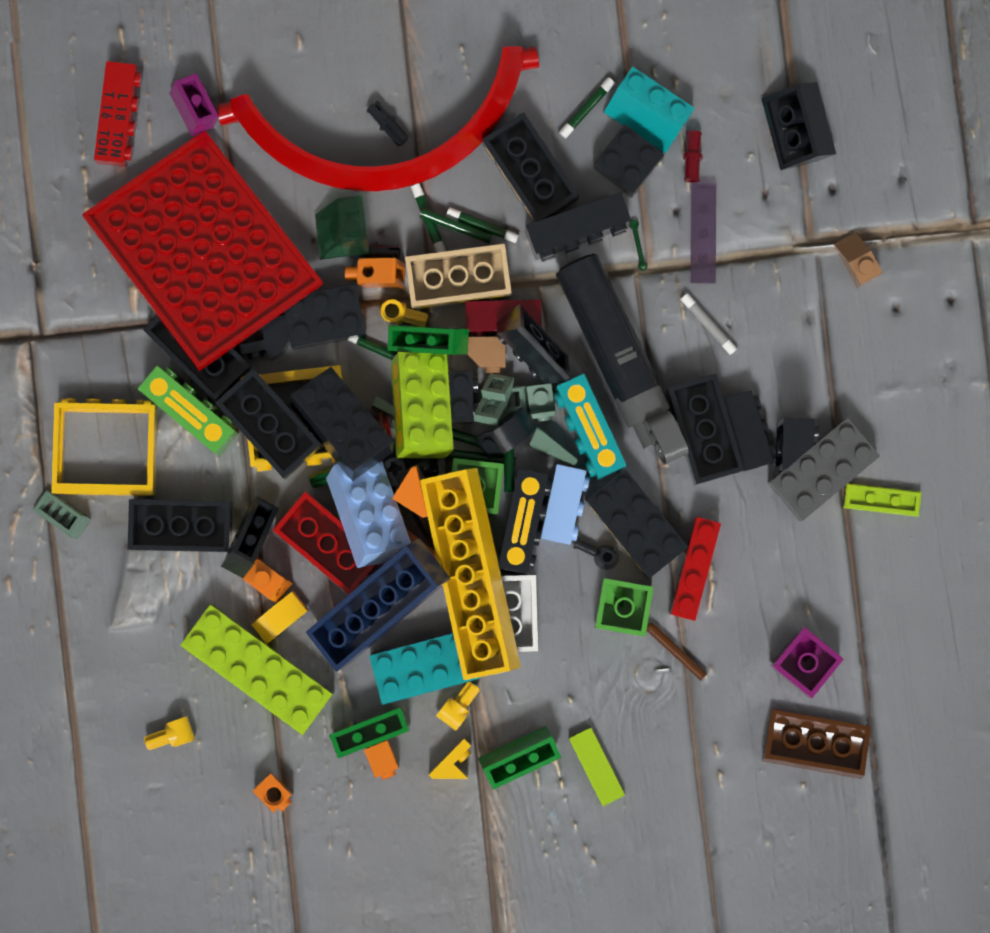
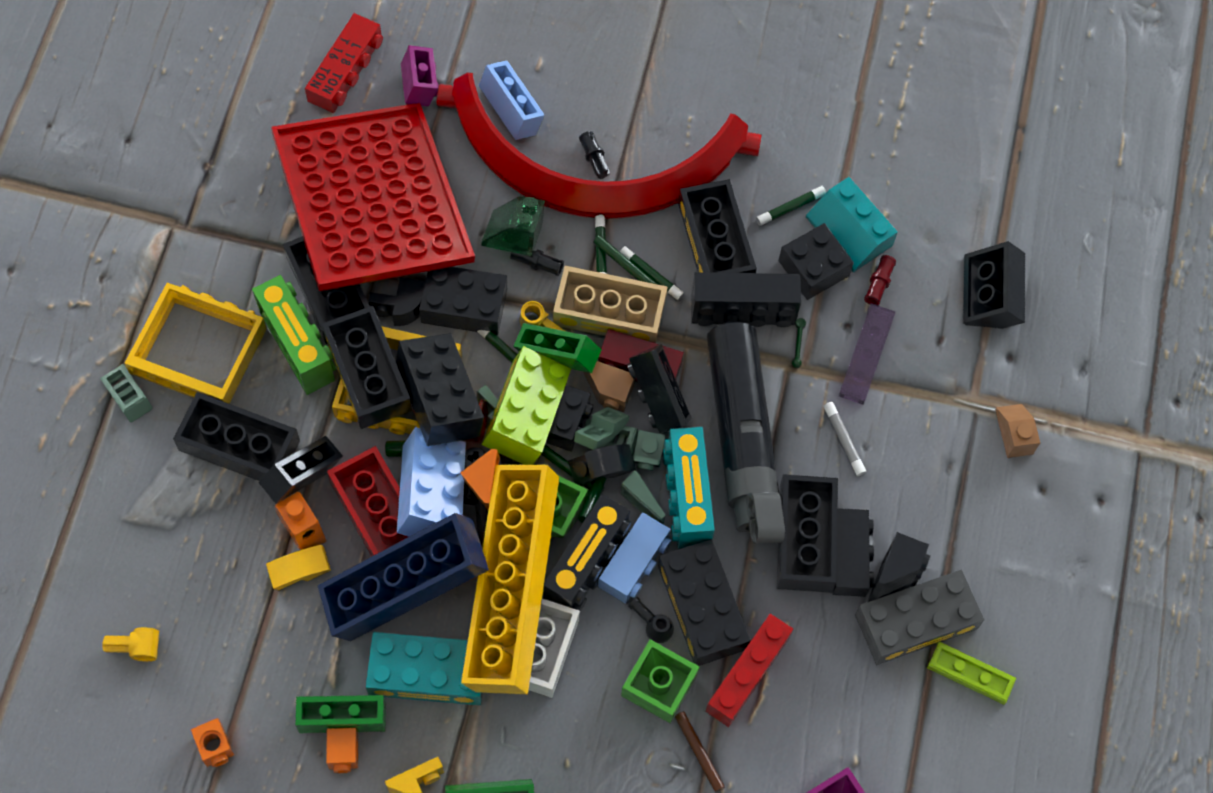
camera: 15 degrees right, 20 degrees down
lime brick [180,604,334,735] -> none
orange torso [345,258,406,289] -> none
yellow axle [436,681,480,731] -> none
none -> light blue brick [479,61,544,140]

